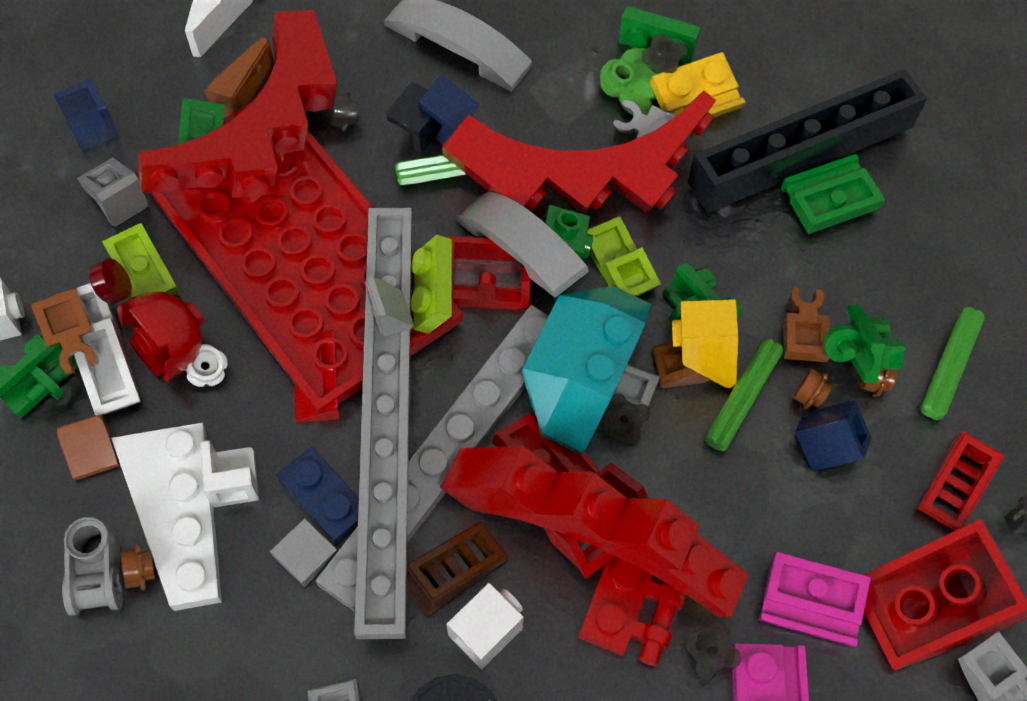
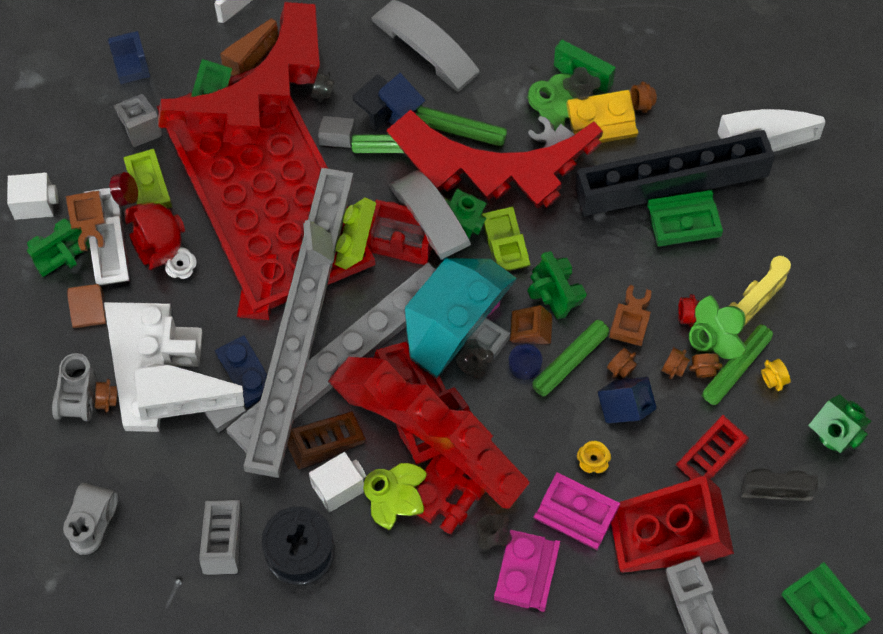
camera: 15 degrees right, 0 degrees up
yellow slope [672,300,738,389] -> none
green hips [823,305,905,383] -> none
none -> white slope [133,363,244,421]
none -> light grey slope [318,116,355,148]
none -> lime plate [363,463,427,530]
none -> bright green axle [416,106,507,146]
none -> clear blue tile [508,344,542,380]
none -> yellow plate [577,441,611,474]
none -> dark orange plate [630,81,657,113]
none -> red plate [678,294,700,327]
none -> bright green plate [689,295,747,359]
none -> dark orange plate [689,354,723,378]
none -> white slope [718,109,826,152]
none -> light yellow plate [729,256,791,326]
none -> yellow plate [761,358,791,391]

